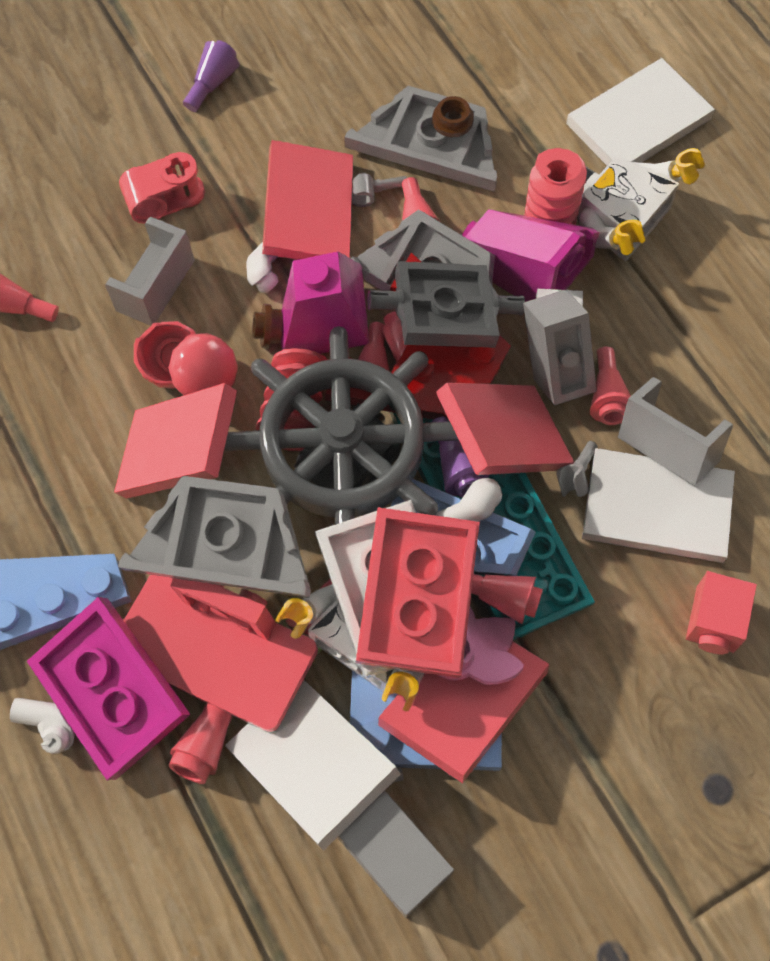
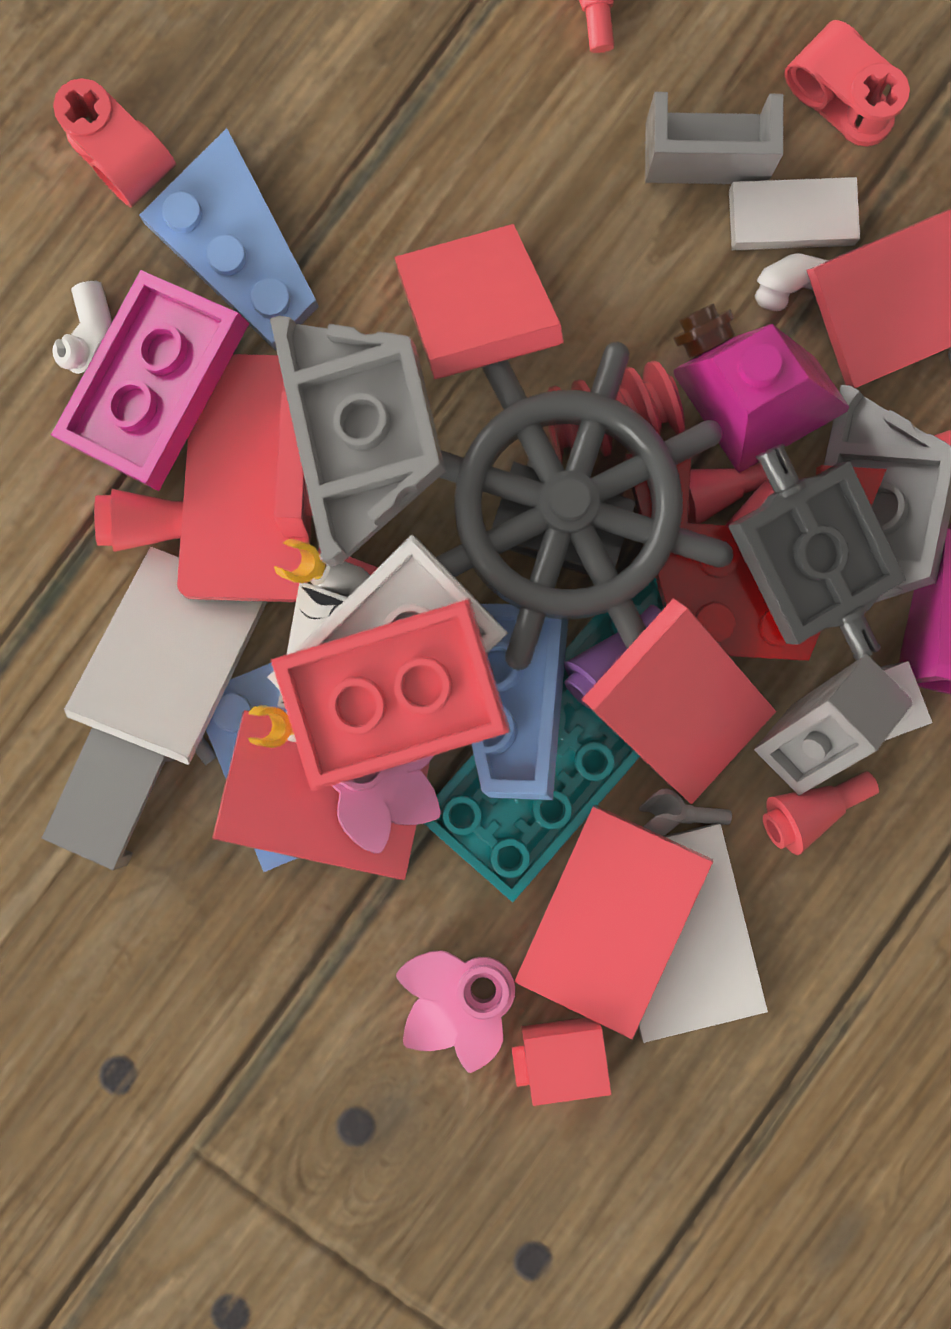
camera: 60 degrees right, 20 degrees up
coral hair [134,321,196,389] -> none
coral hair [168,333,238,396] -> none
white arm [436,478,502,522] -> none
coral cone [471,574,543,624] -> none
light grey panel [618,377,733,486] -> none
none -> bright pink plate [396,950,515,1073]
none -> coral tile [514,805,713,1039]
none -> white tile [729,177,860,250]

